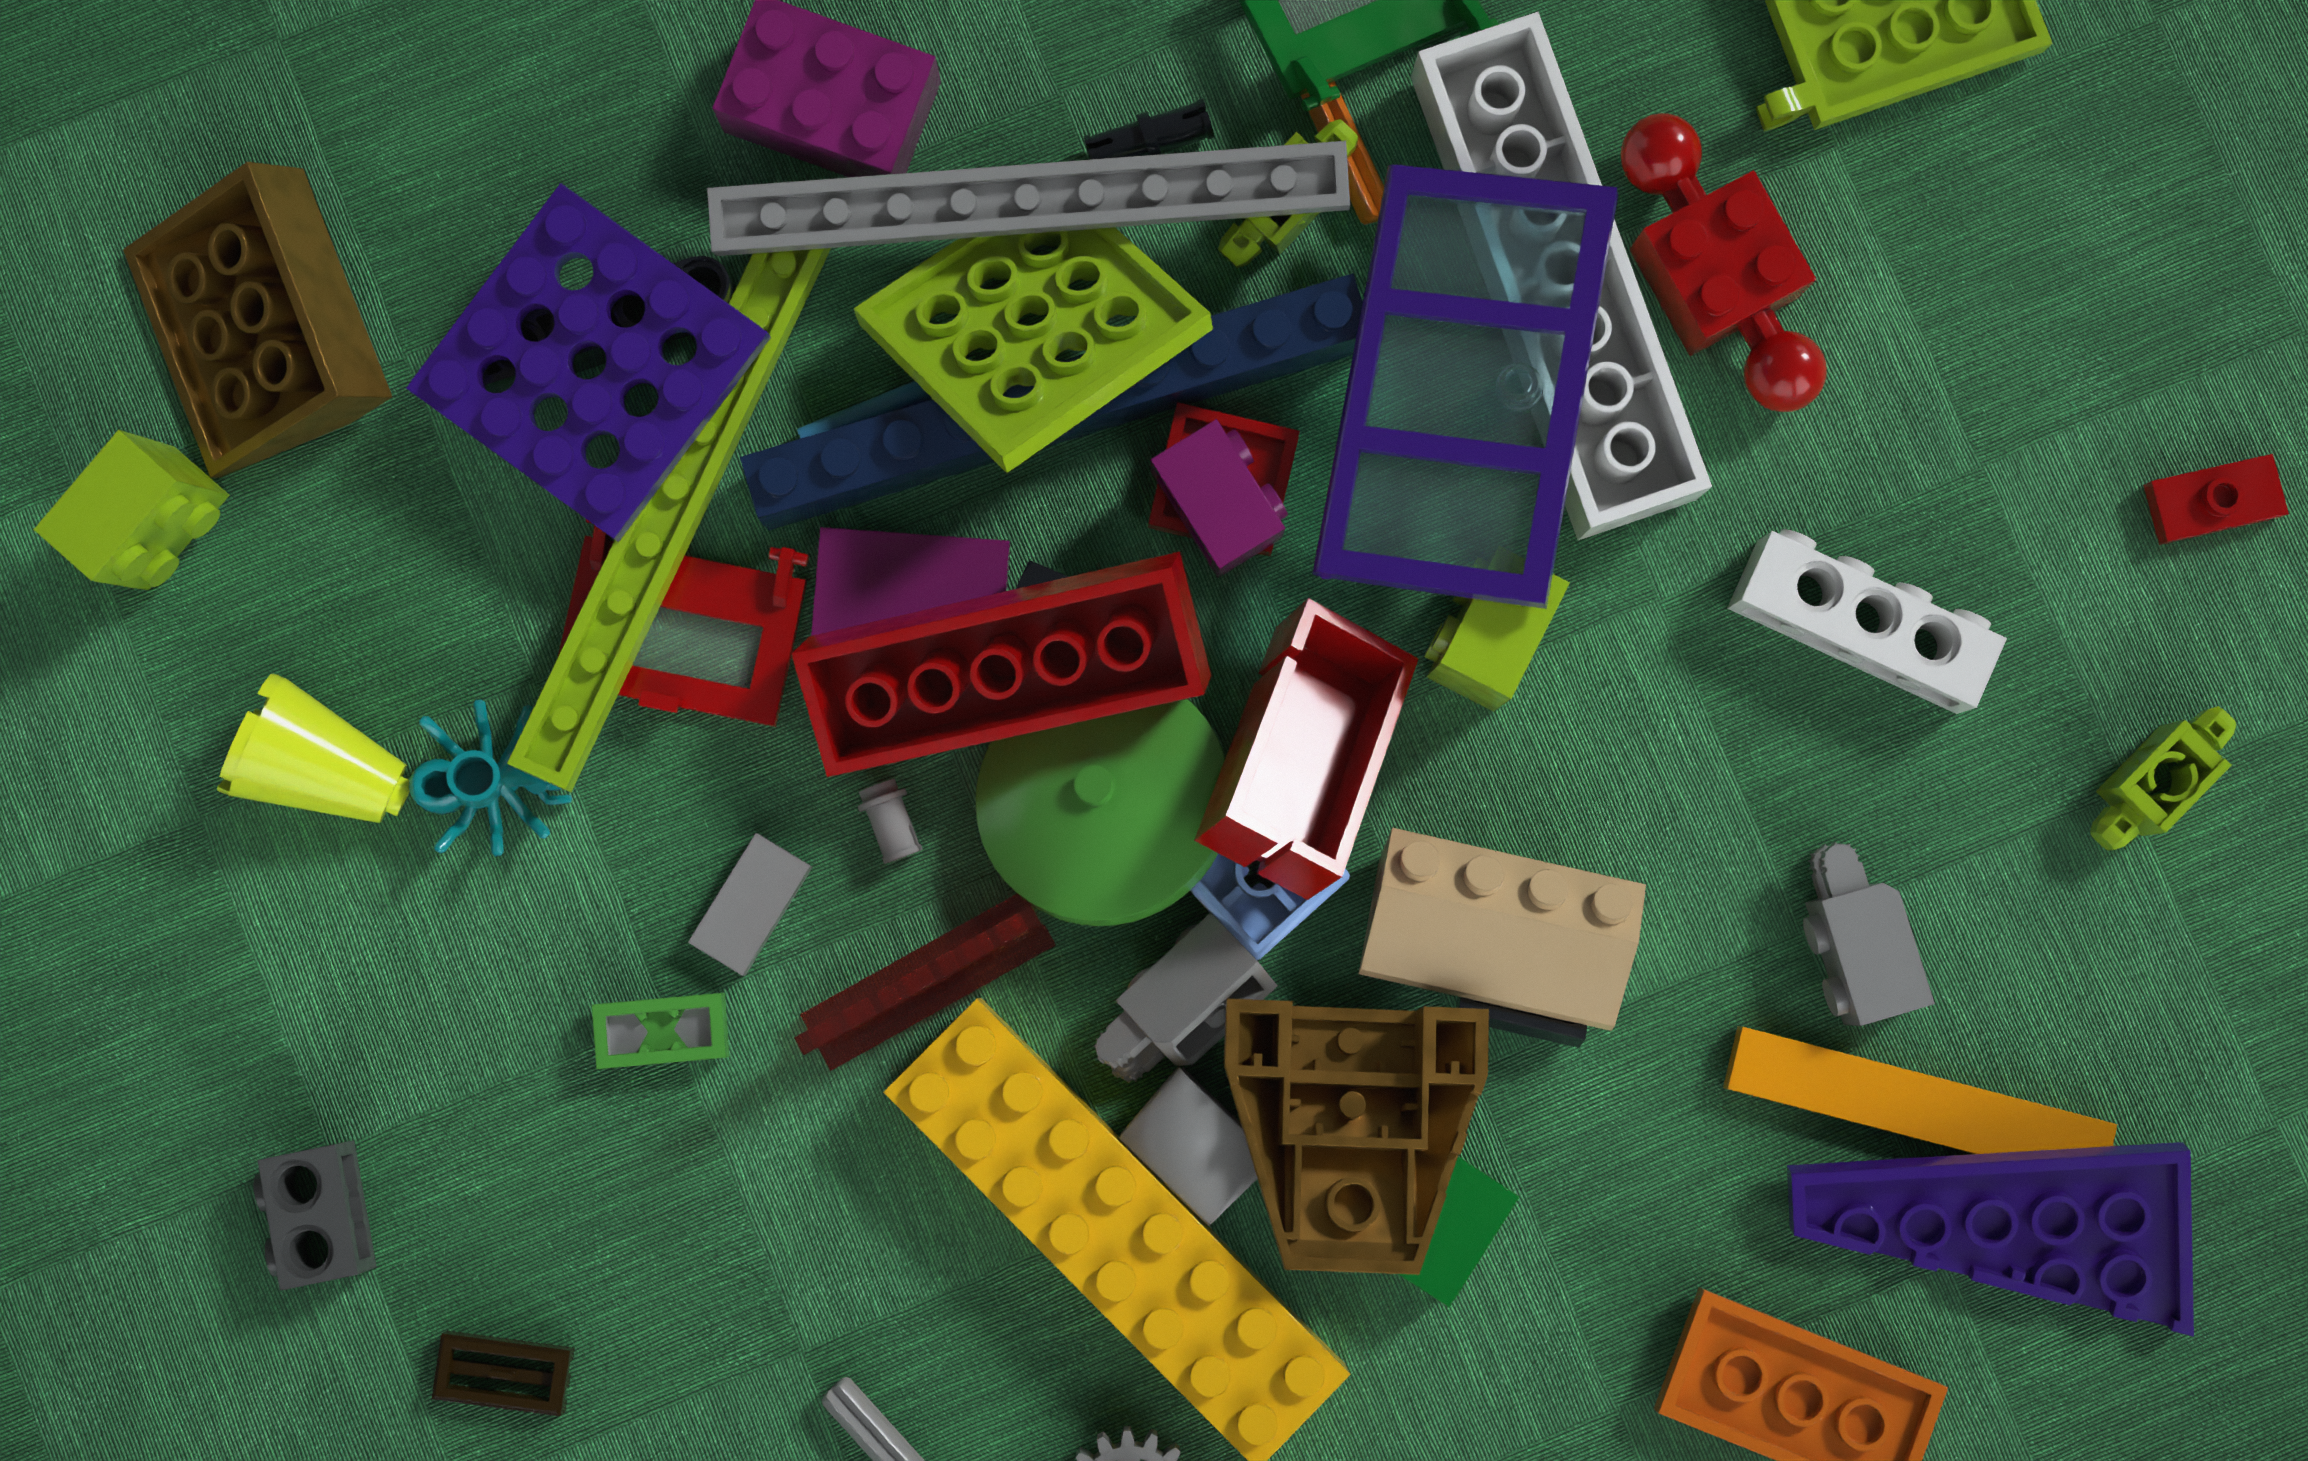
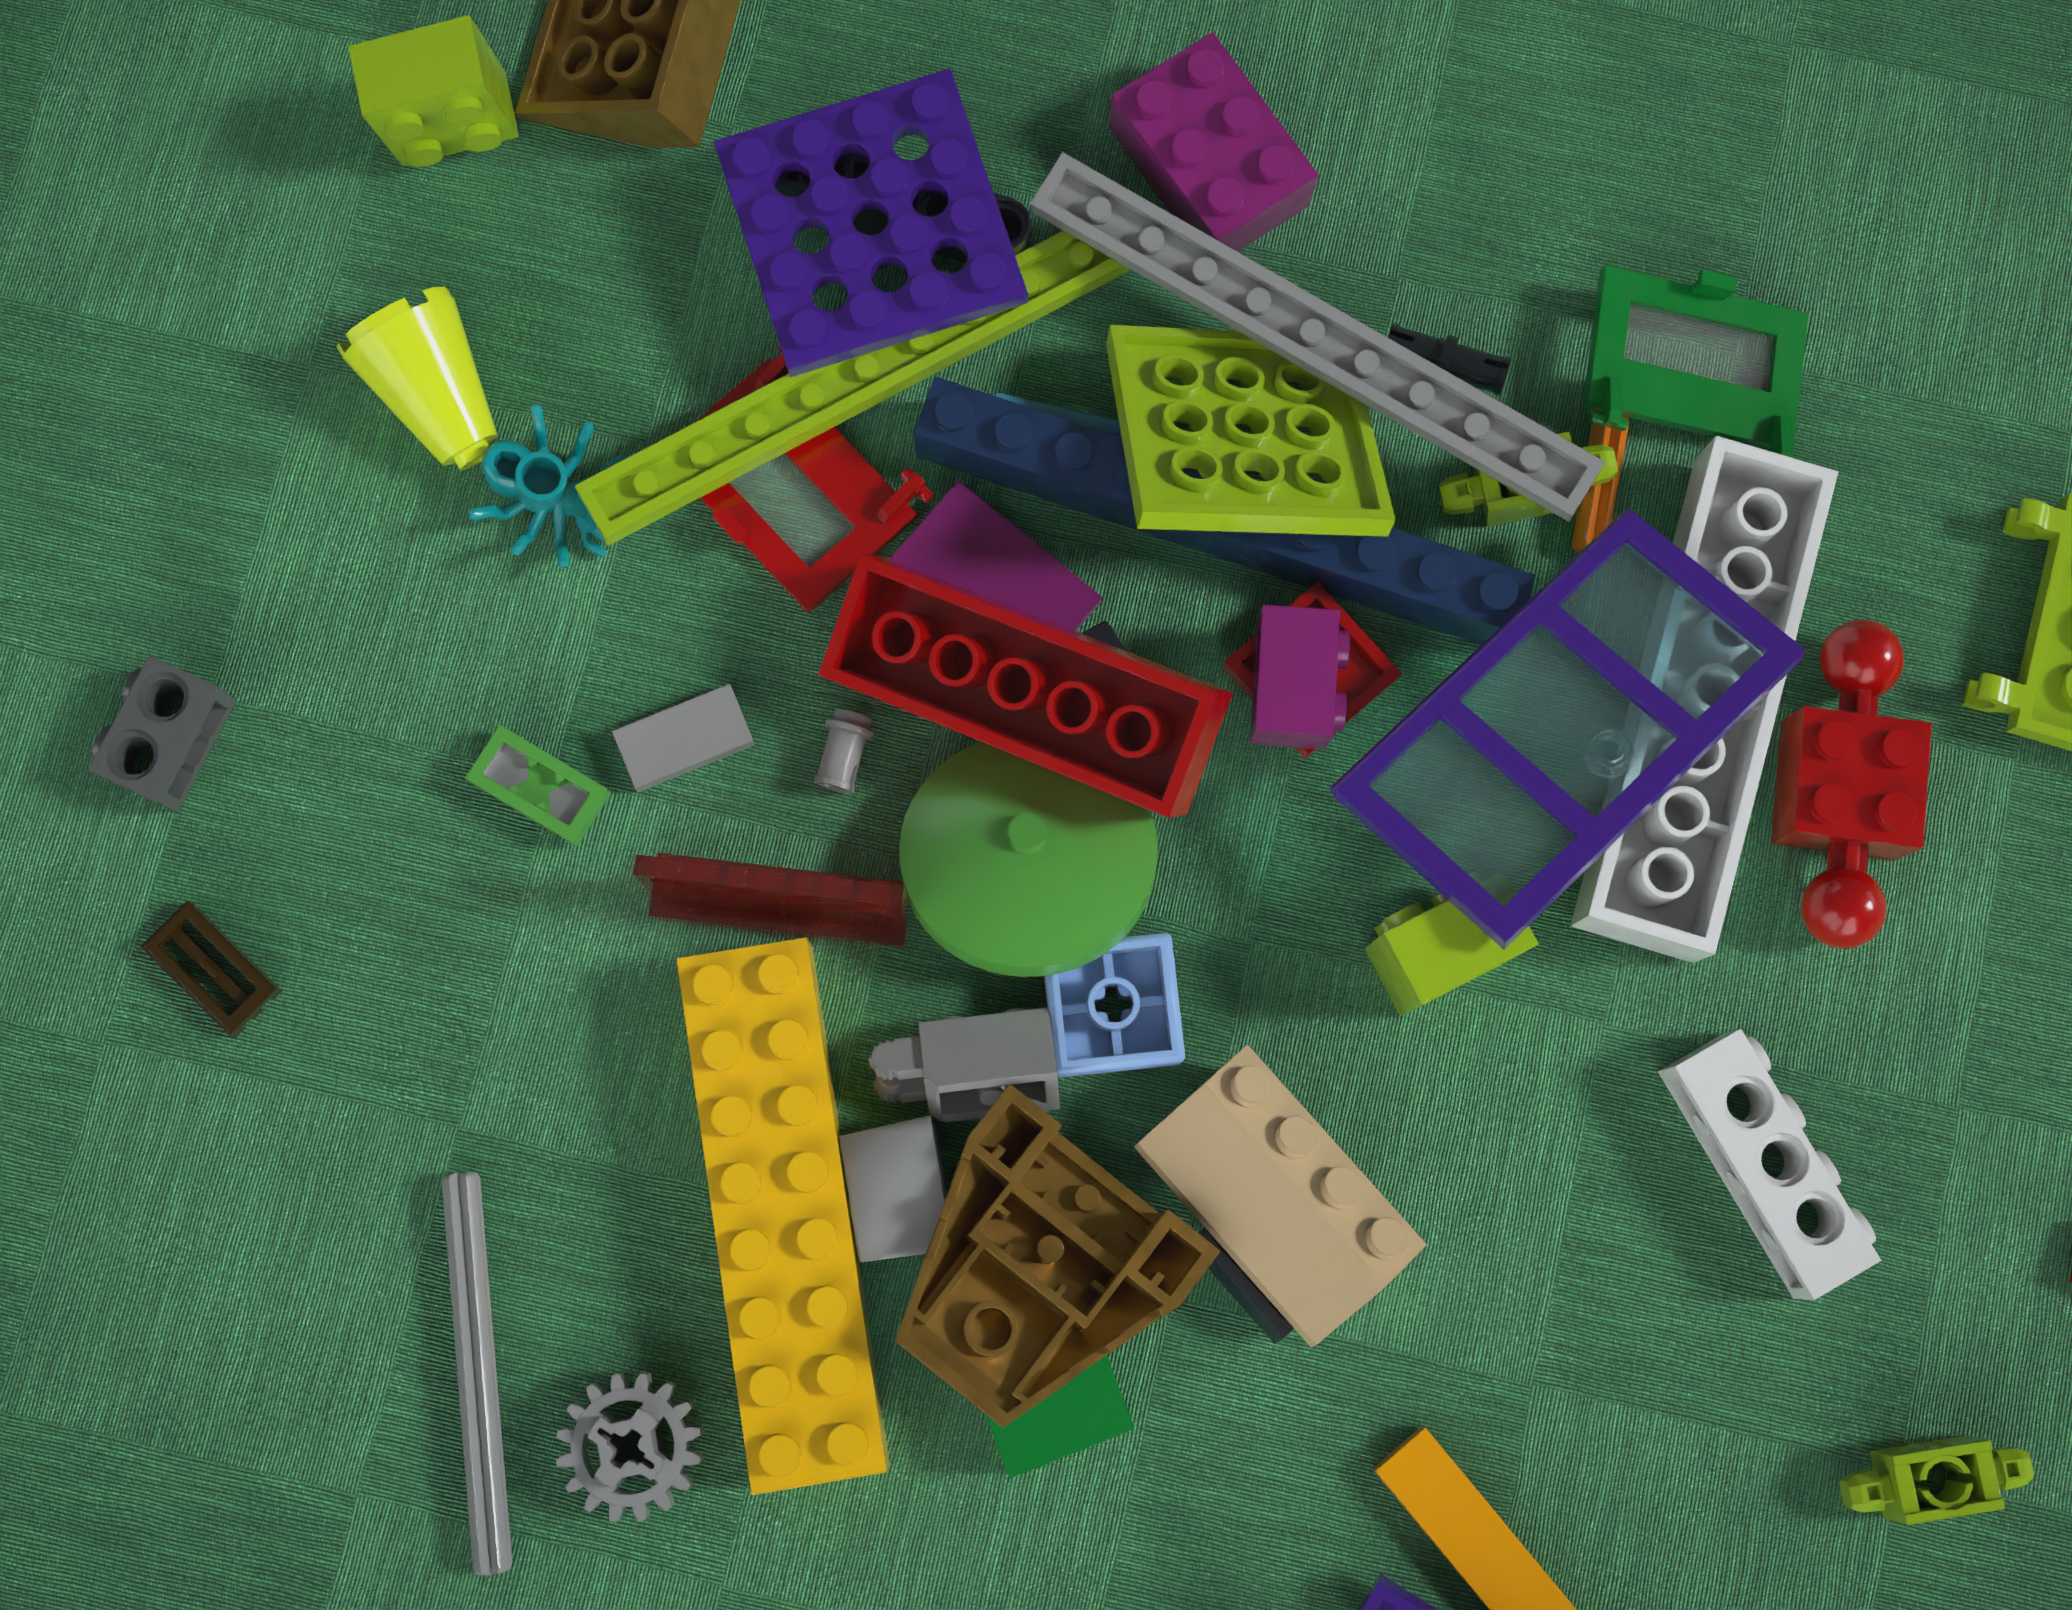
camera: 35 degrees right, 5 degrees down
red piece [1194,598,1419,900] -> none
light grey hinge [1803,842,1935,1026] -> none

